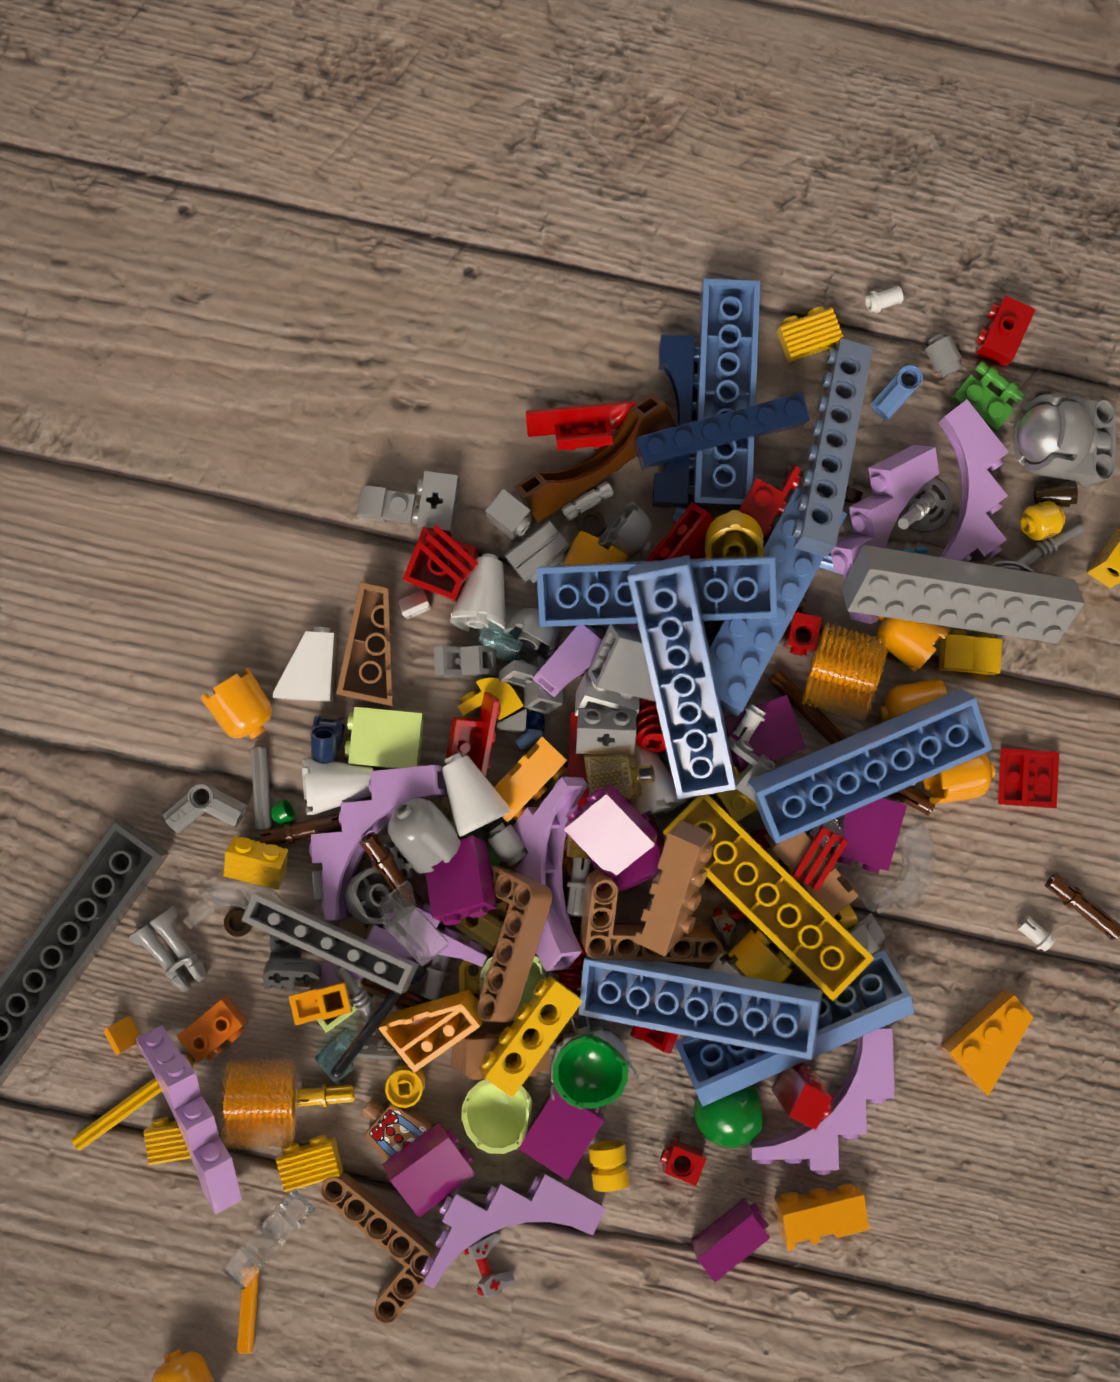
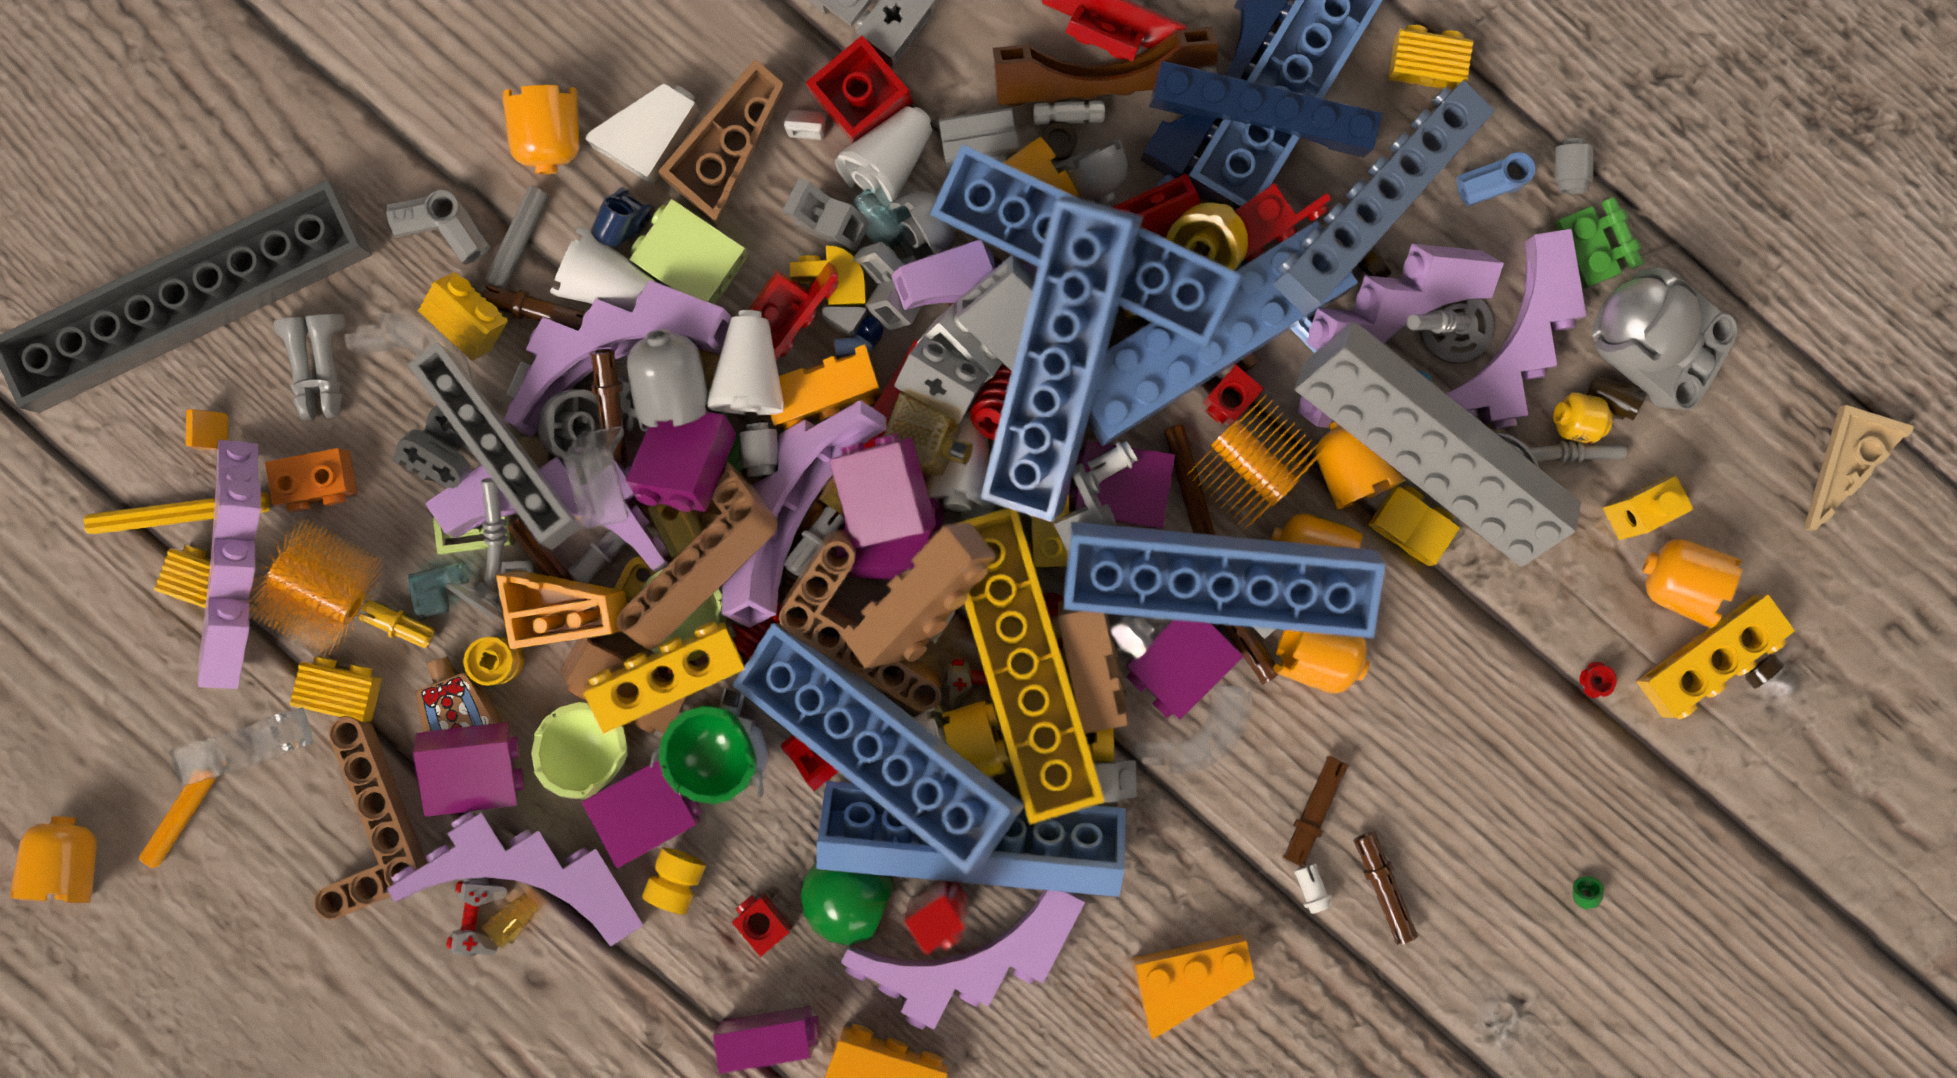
camera: 30 degrees right, 0 degrees up
dark brown tile [224,908,253,937] -> none
green hinge [271,799,295,824] -> none
light orange brick [288,981,353,1025] -> none
black piece [331,958,426,1078] -> none
red tile [417,525,480,585] -> none
light grey brick [485,489,532,541] -> none
red tile [792,825,848,892] -> none
white pin [865,286,903,313] -> none
red brick [975,295,1036,367] -> none
red slope [998,748,1060,808] -> none
none -> clear yellow cone [482,893,540,948]
none -> reddish brown pin [1282,755,1350,868]

